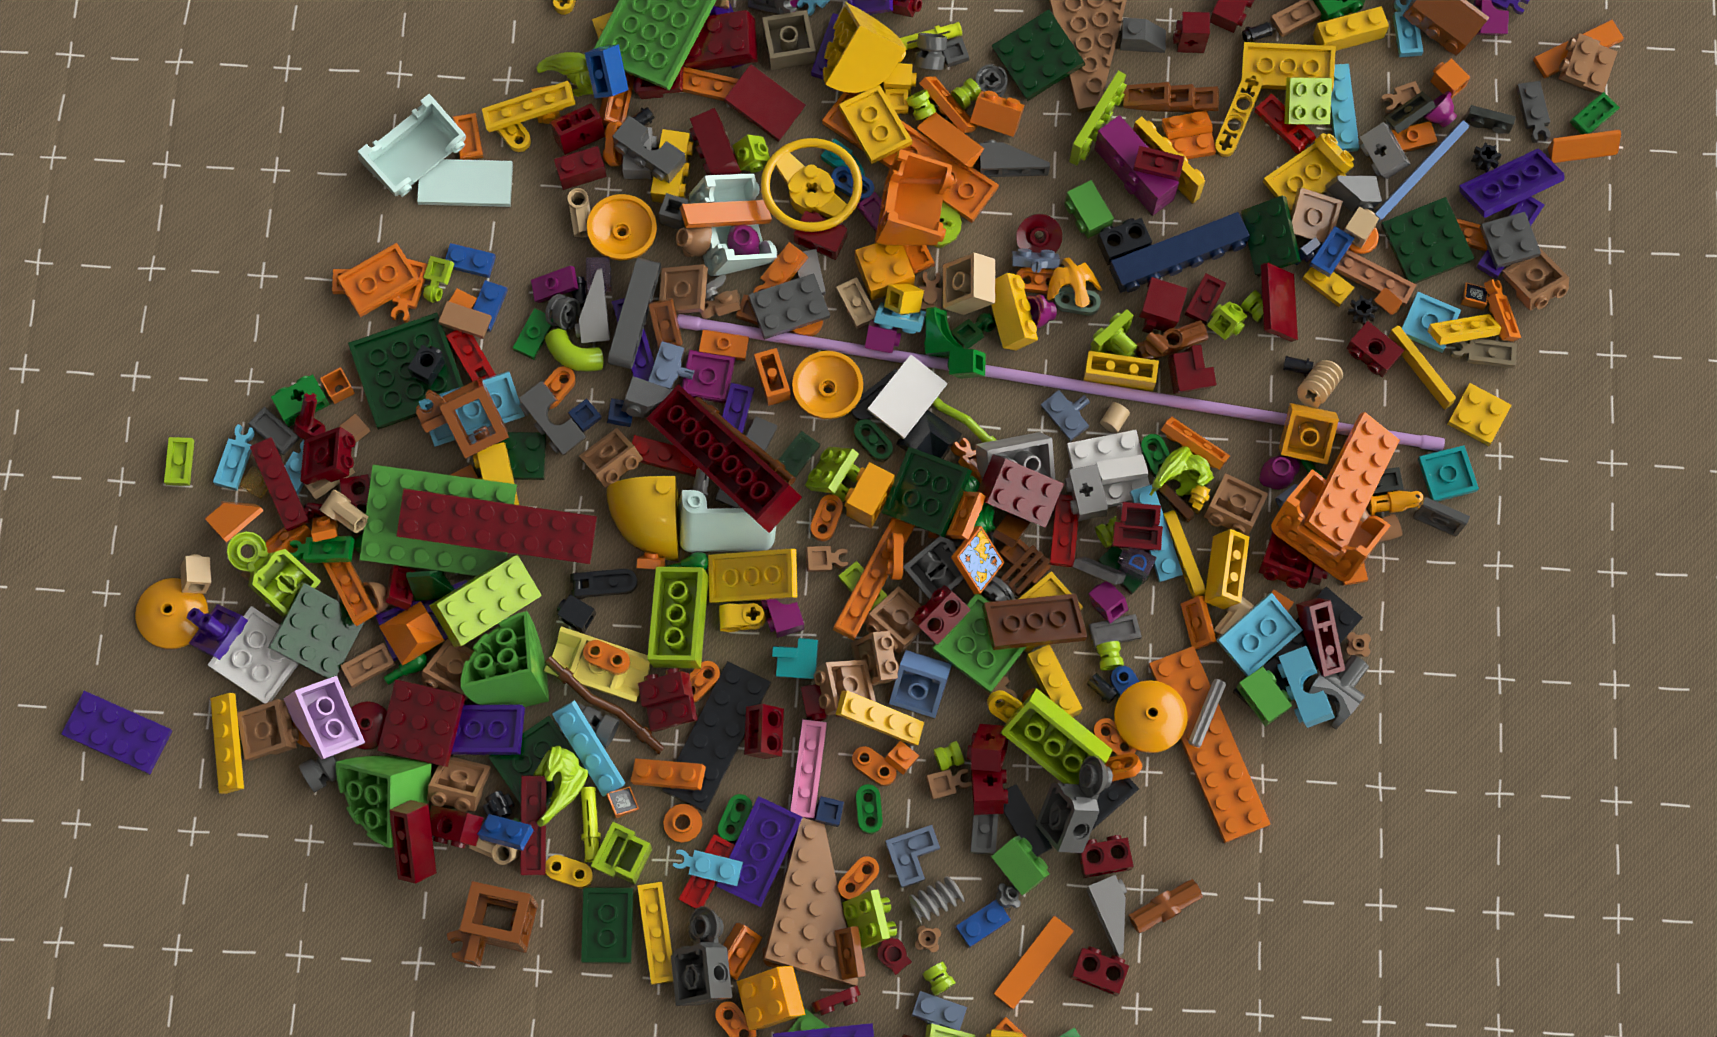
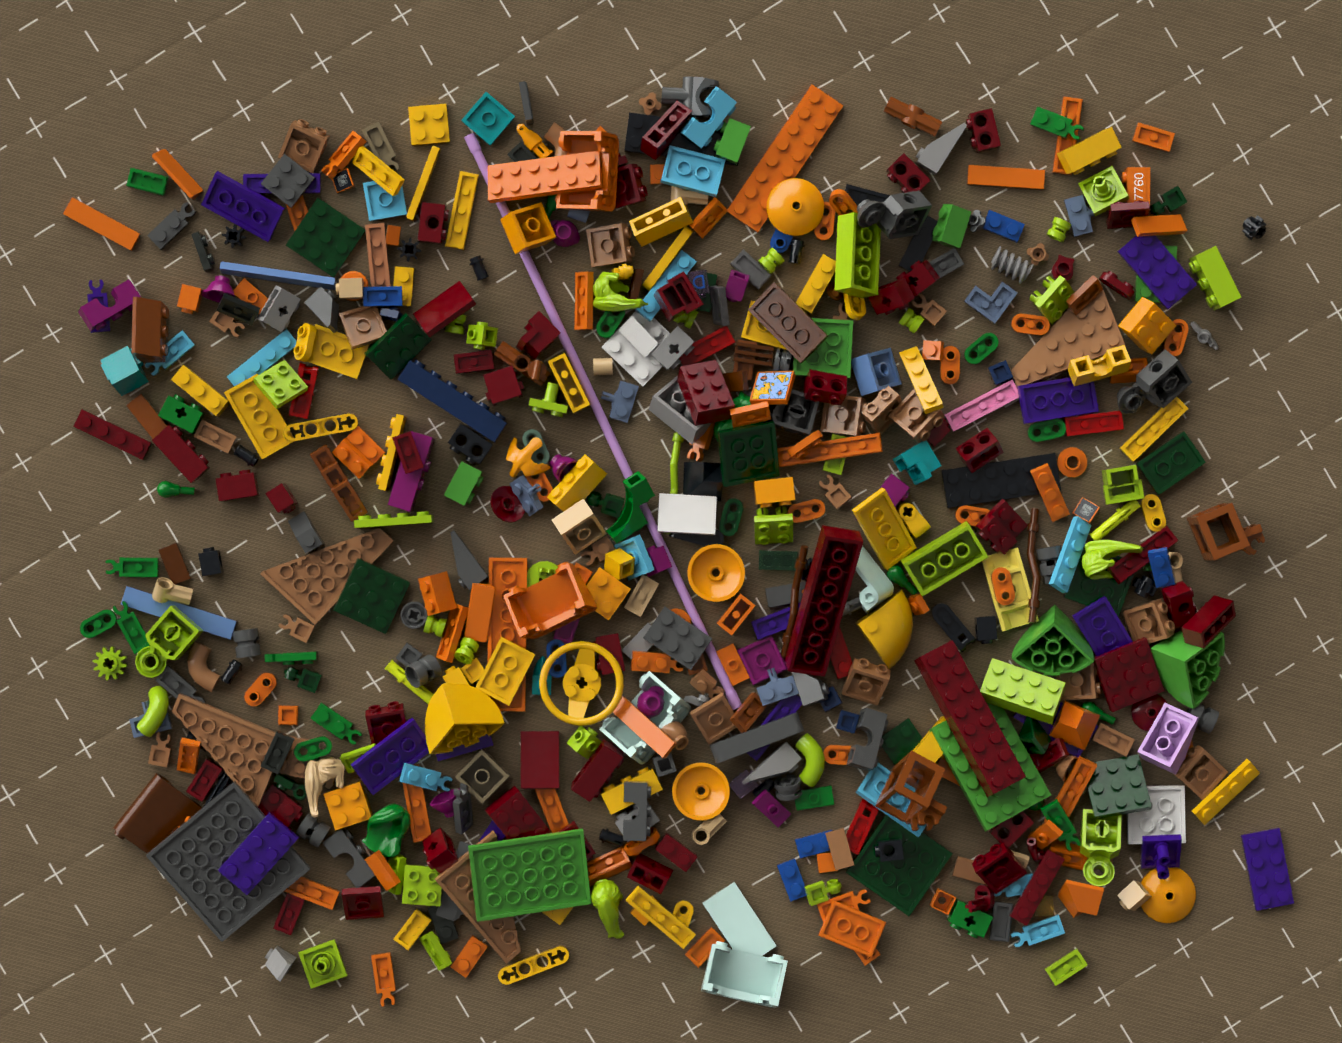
camera: 120 degrees left, 15 degrees up
tan piece [320,489,369,533] -> none
blue brick [585,45,629,98] -> none
medium azure plate [673,850,743,886] -> none
light grey axle [1188,679,1226,748] -> none
tan piece [1297,360,1343,408] -> none
medium nougat plate [1559,33,1617,95] -> none
none -> yellow tile [445,171,479,250]
none -> yellow arch [1068,345,1131,387]

